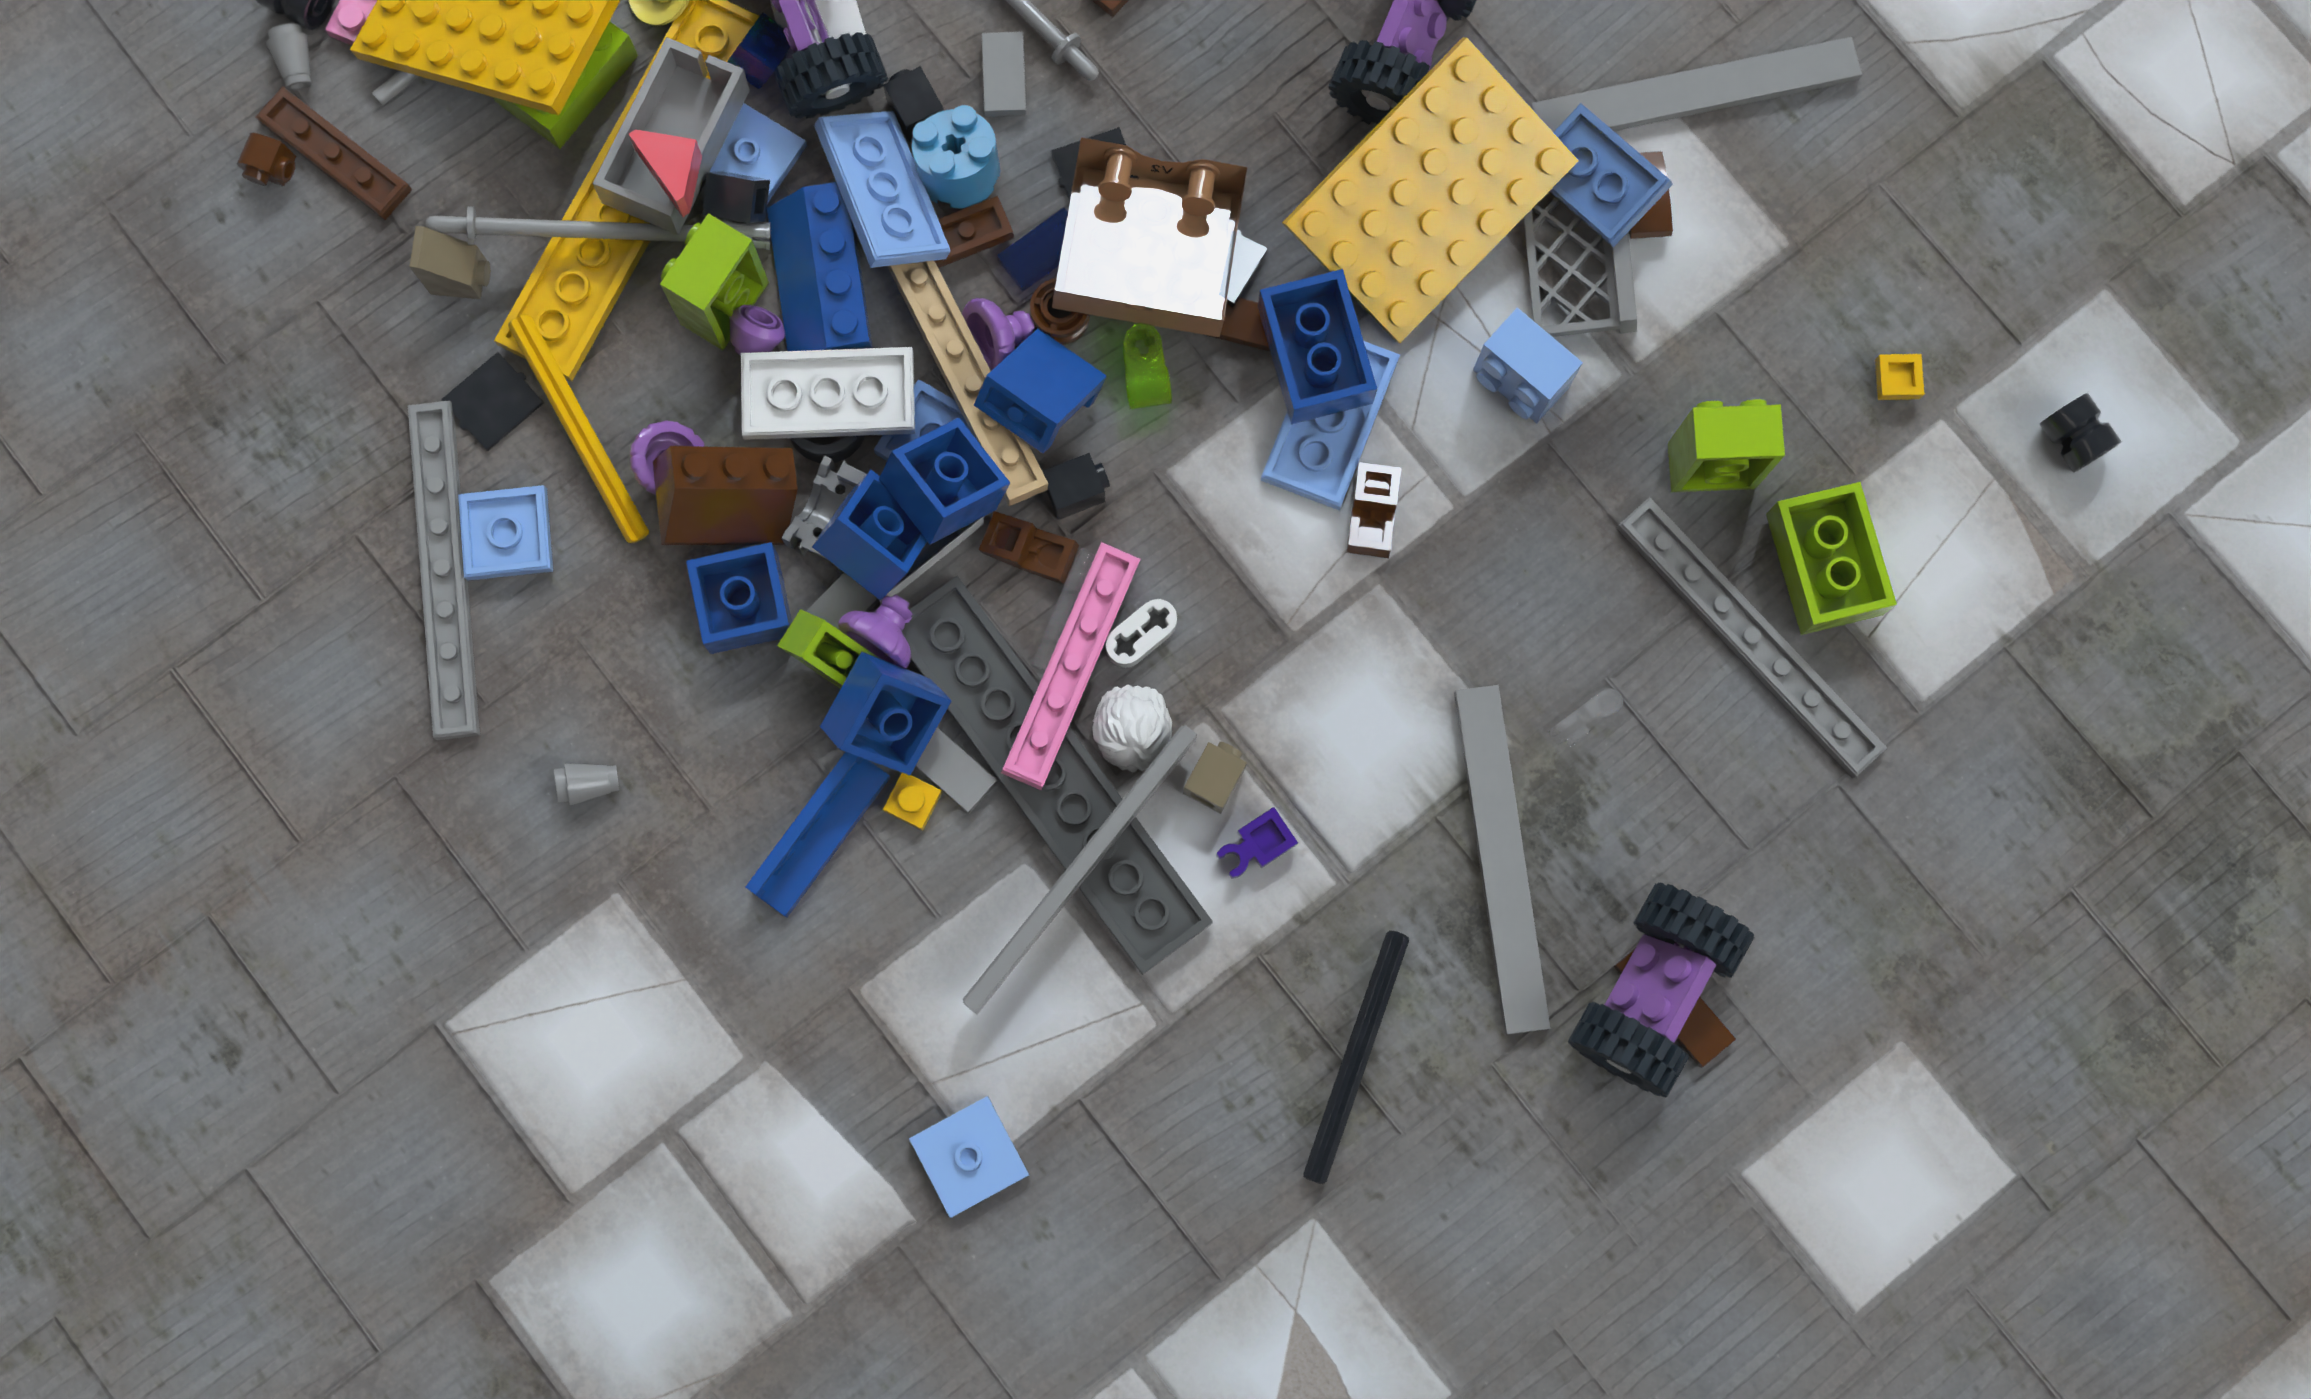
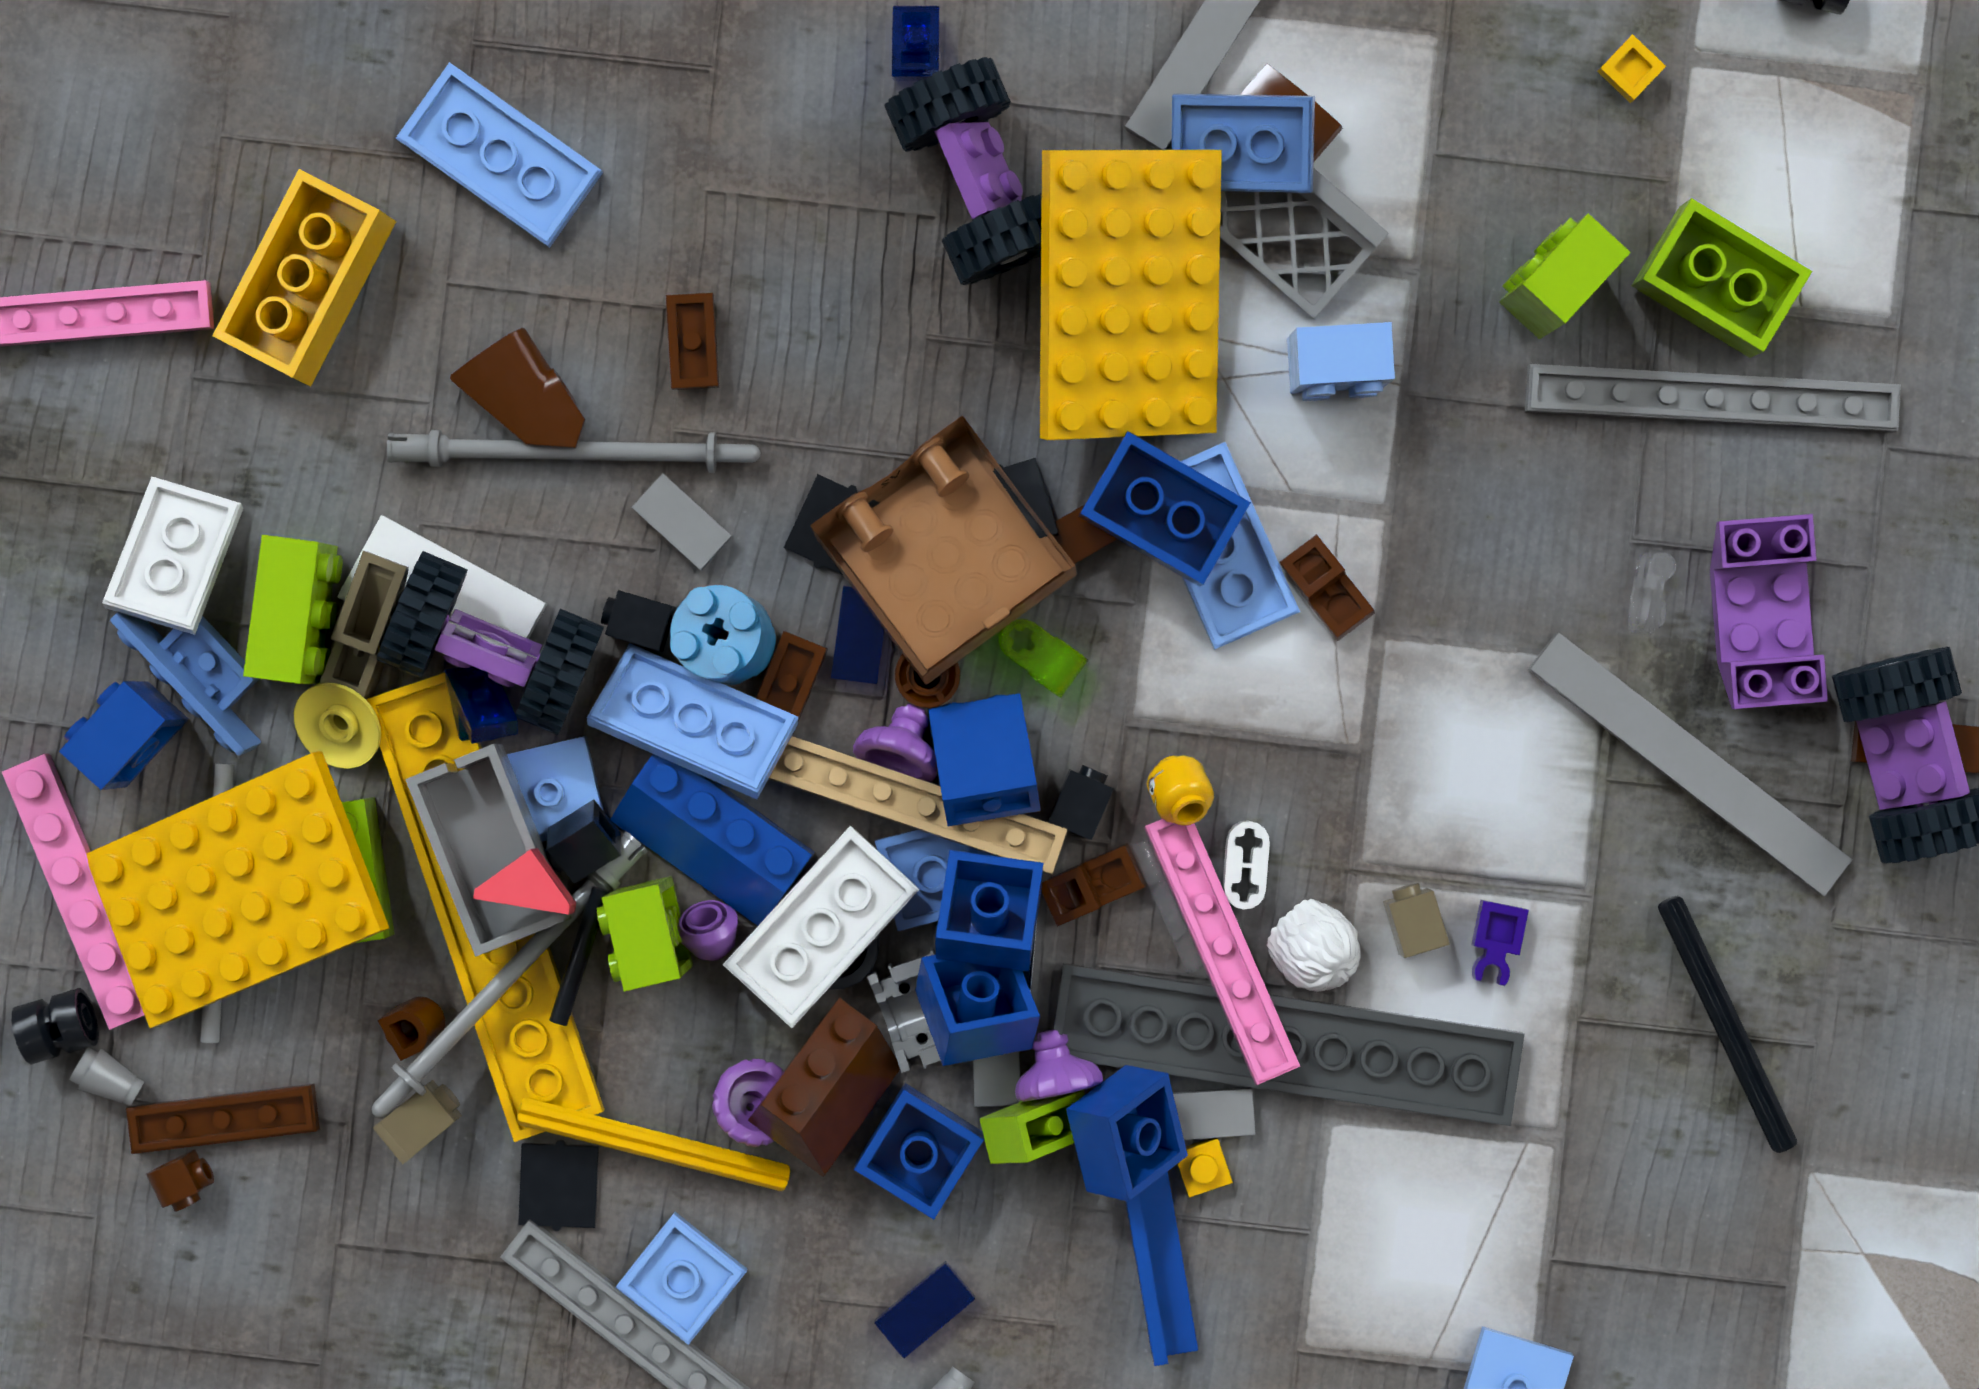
camera: 45 degrees left, 10 degrees up
light grey tile [963,725,1197,1015] -> none
none -> reddish brown plate [378,996,445,1061]
none -> black bar [549,886,610,1026]
none -> clear blue tile [874,1261,975,1358]
none -> yellow head [1146,755,1214,826]
none -> medium lavender slope [1710,514,1828,709]

